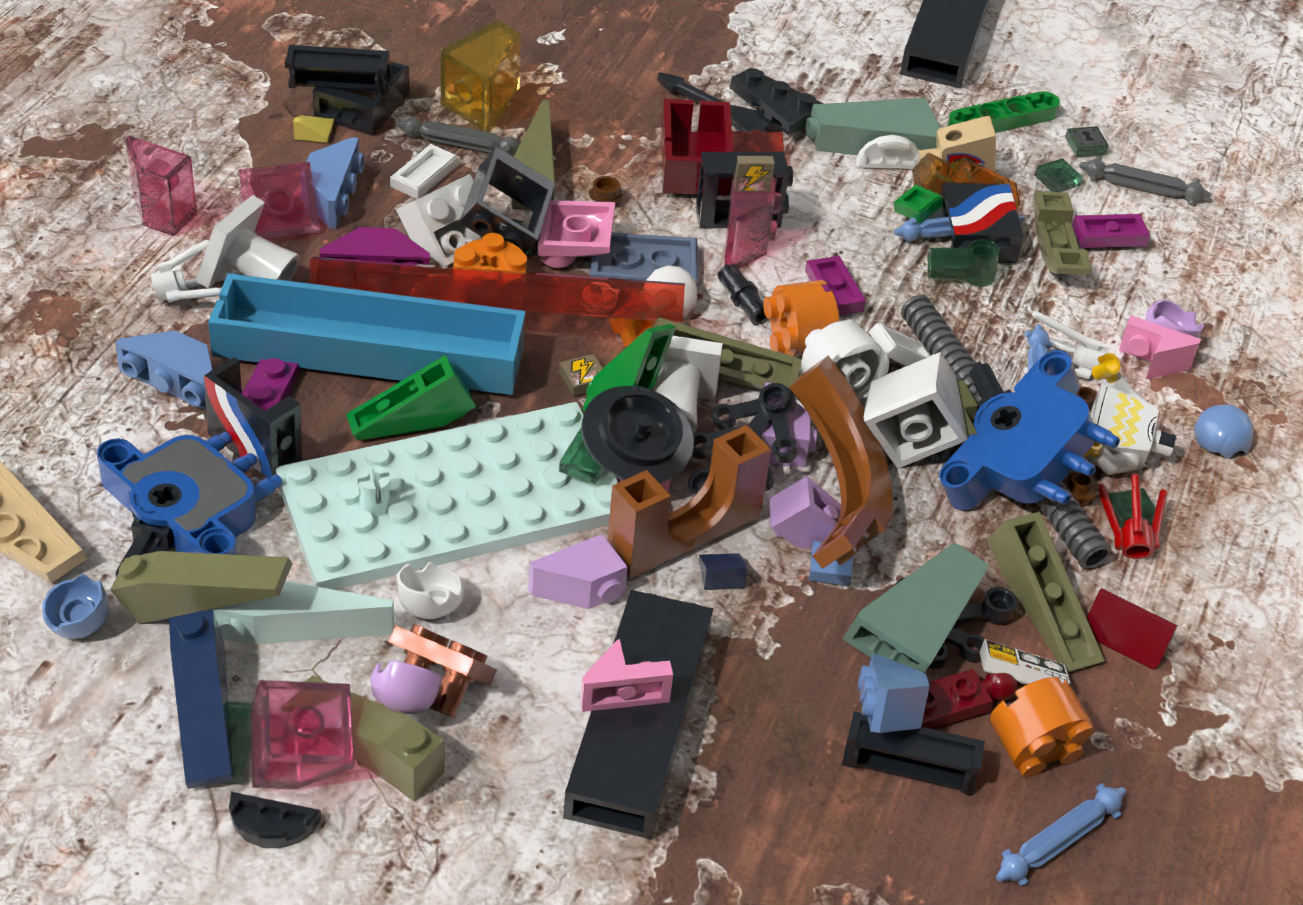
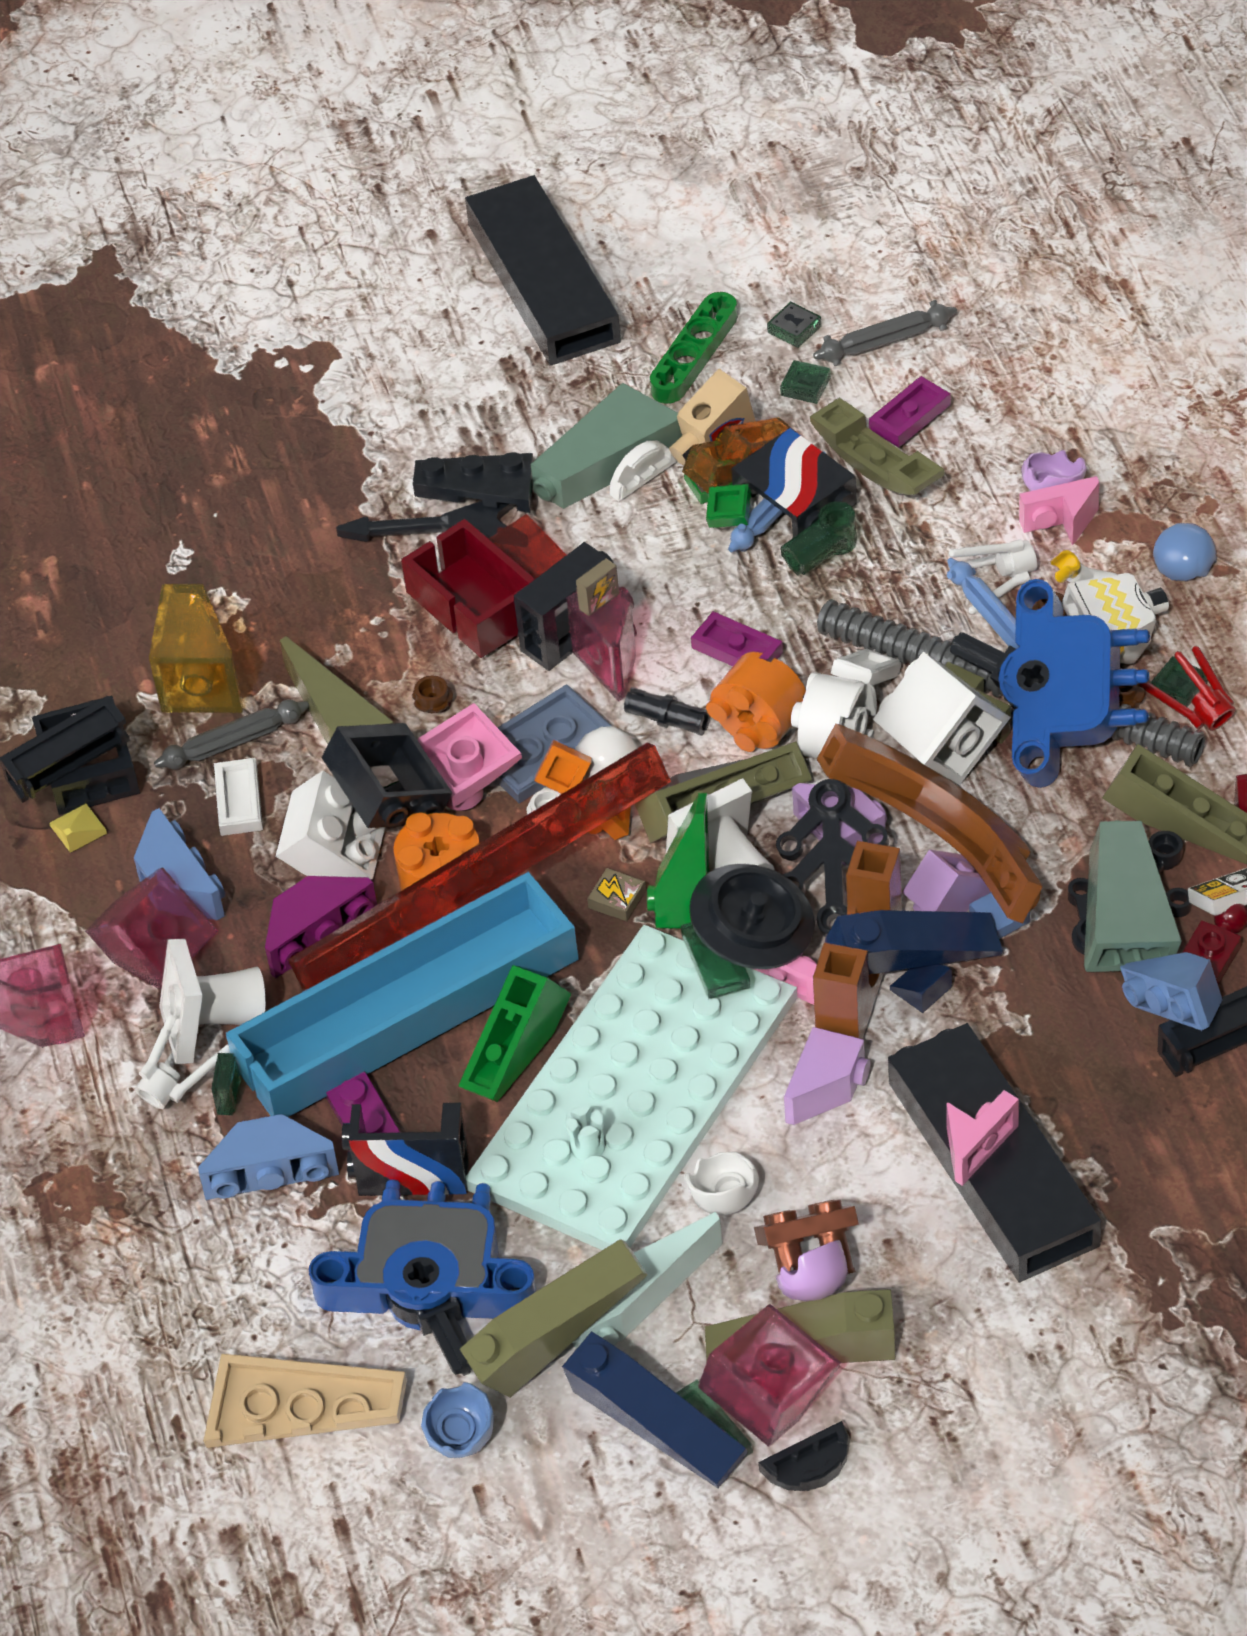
camera: 30 degrees left, 5 degrees up
none -> clear green tile [211,1053,241,1116]
none -> orange tile [534,740,591,799]
none -> dark blue slope [825,910,1003,975]

